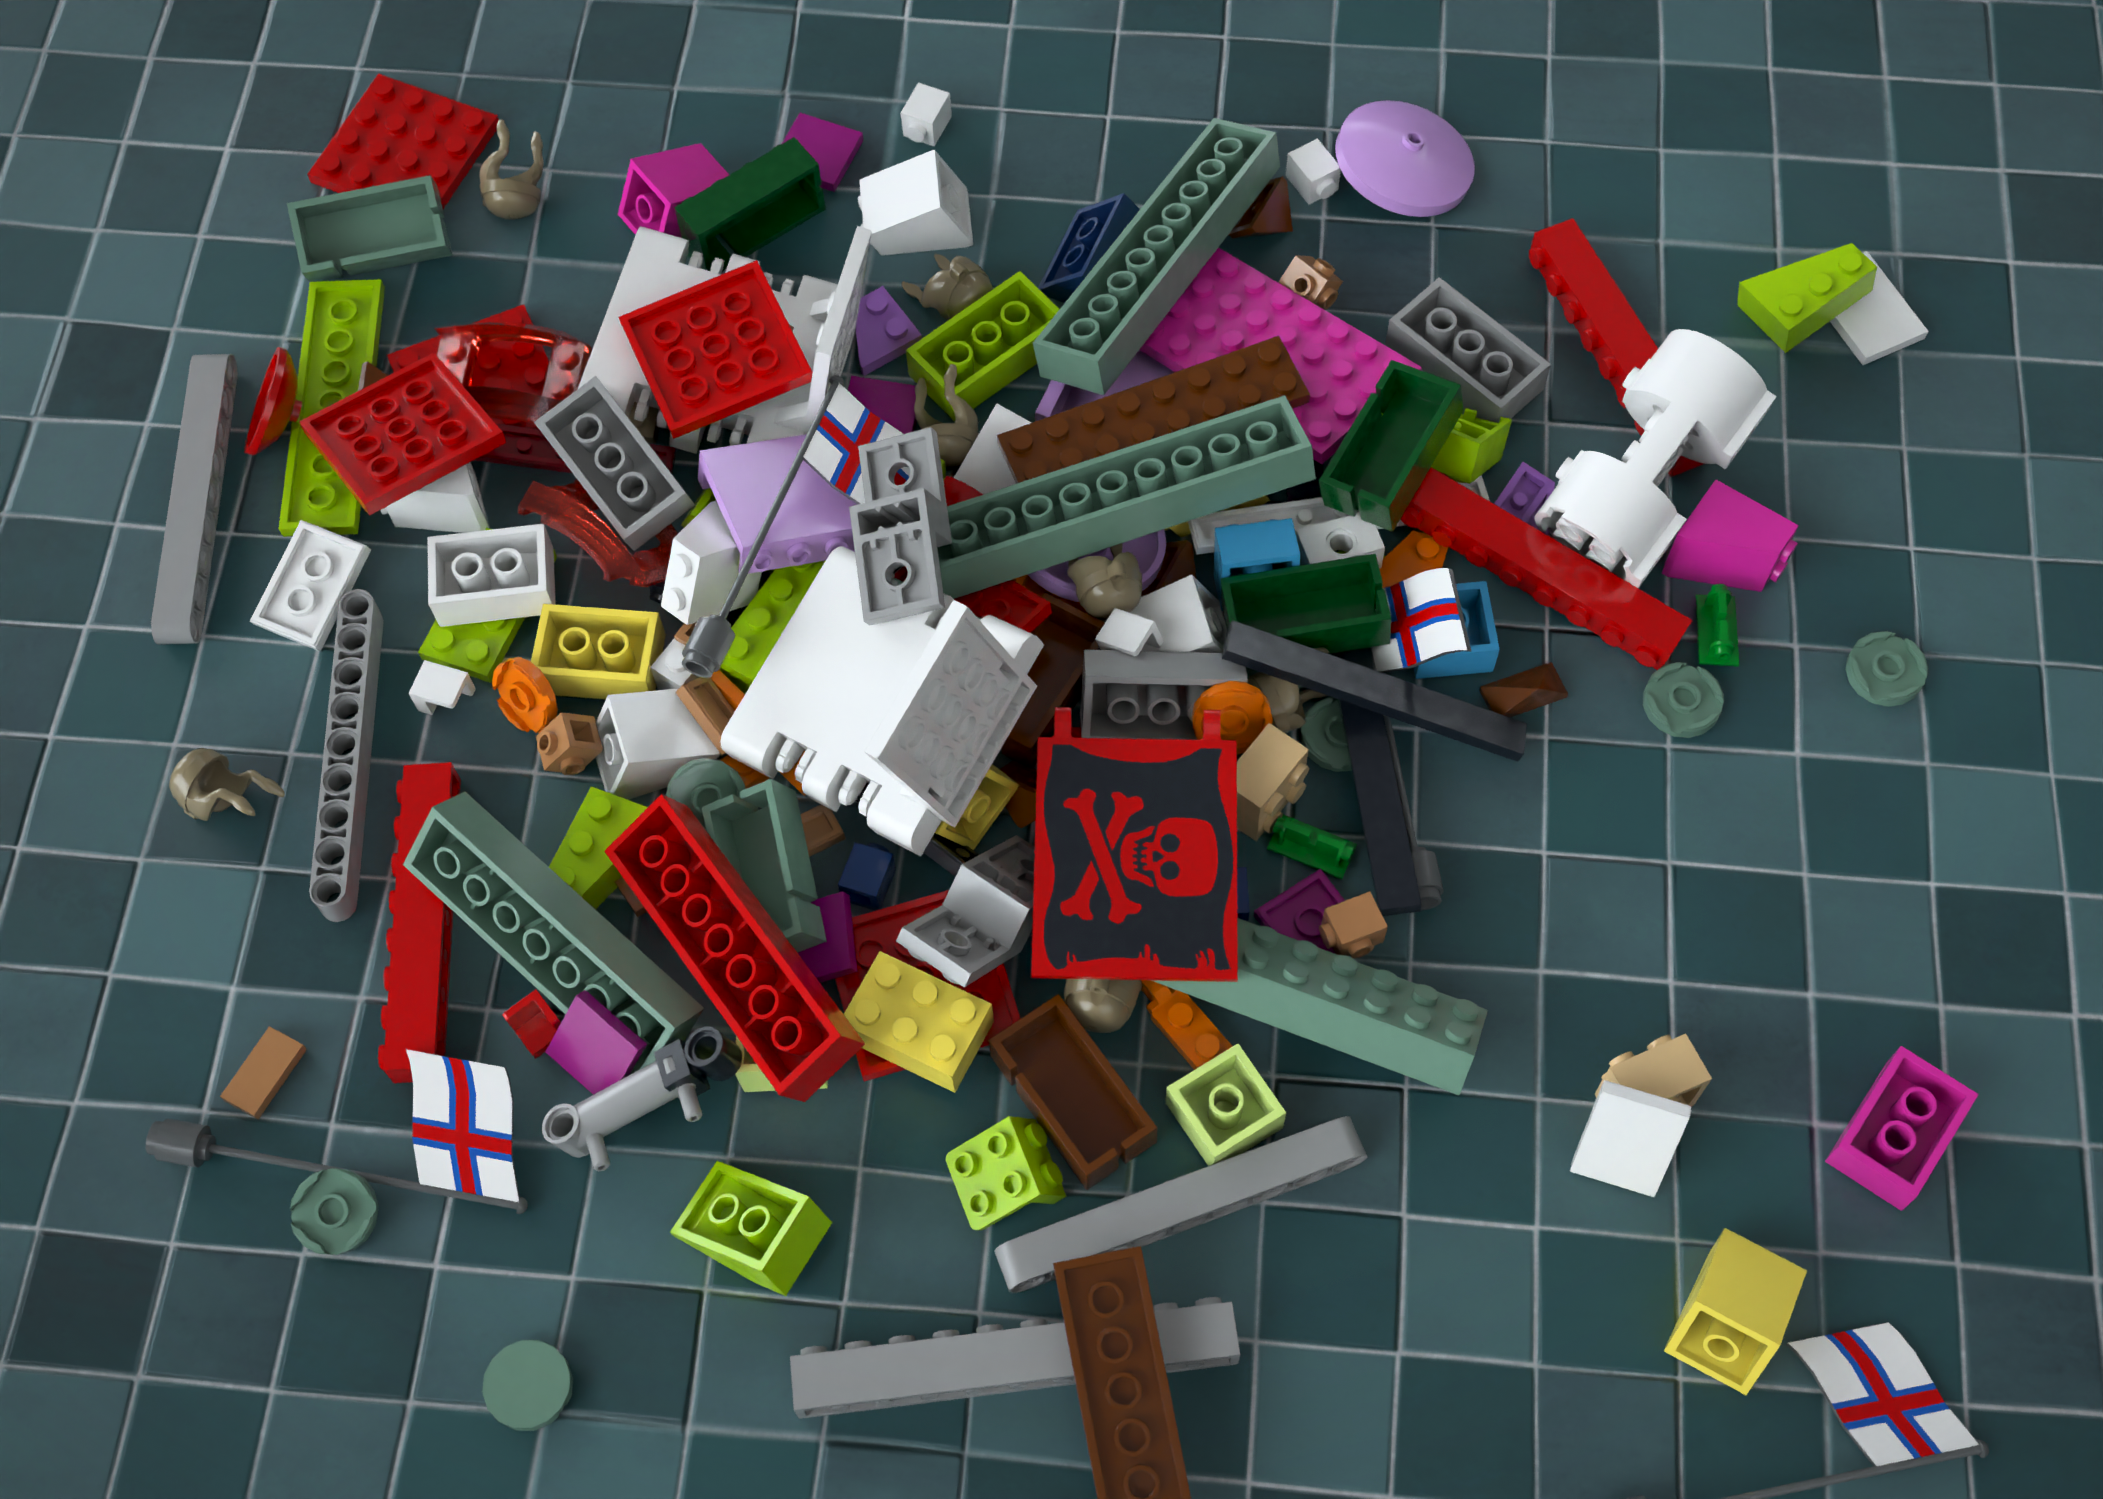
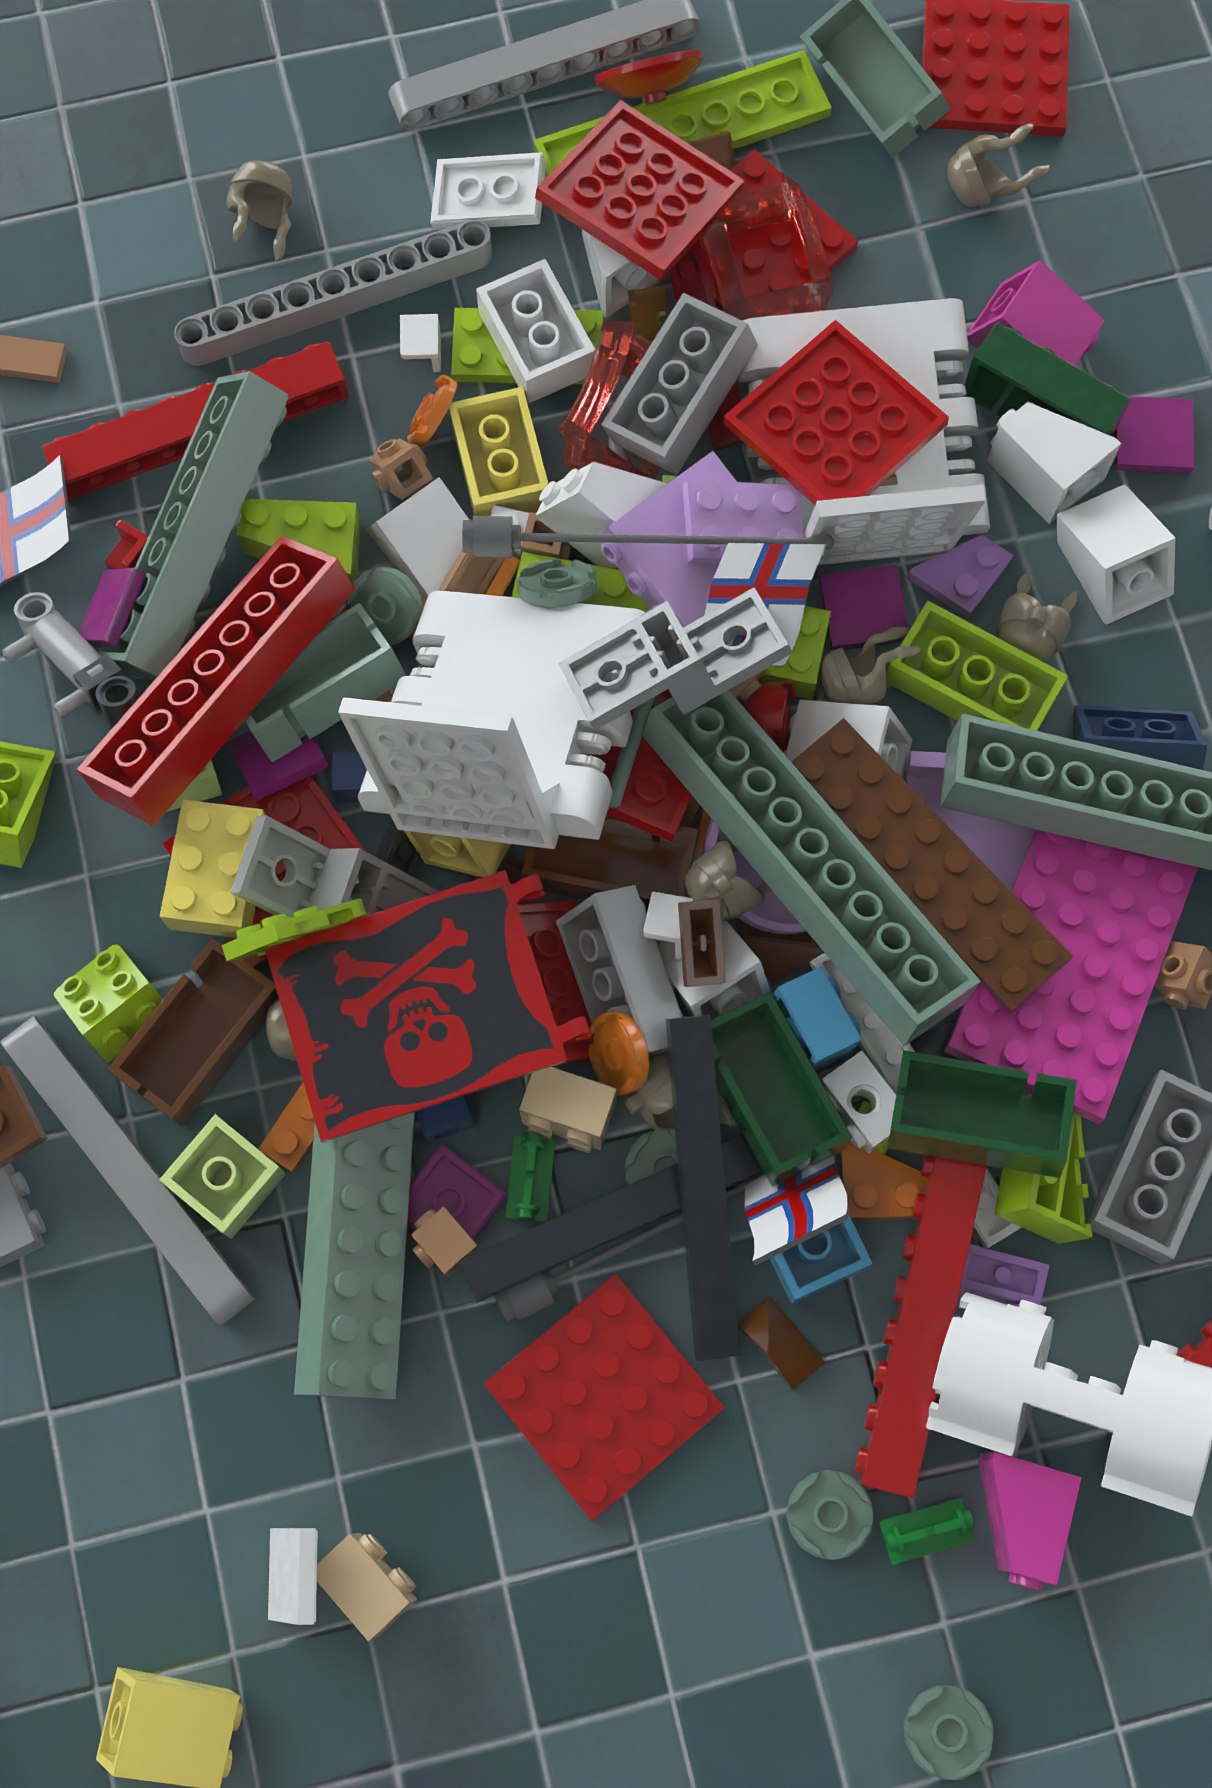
camera: 70 degrees right, 10 degrees up
none -> lime wing [222,898,366,961]
none -> red plate [483,1274,725,1521]
none -> sand green tile [516,559,597,607]
none -> clear orange leg [627,285,667,362]
none -> reddish brown slope [678,899,726,987]
none -> lavender plate [682,480,804,564]
none -> white slope [987,402,1121,524]

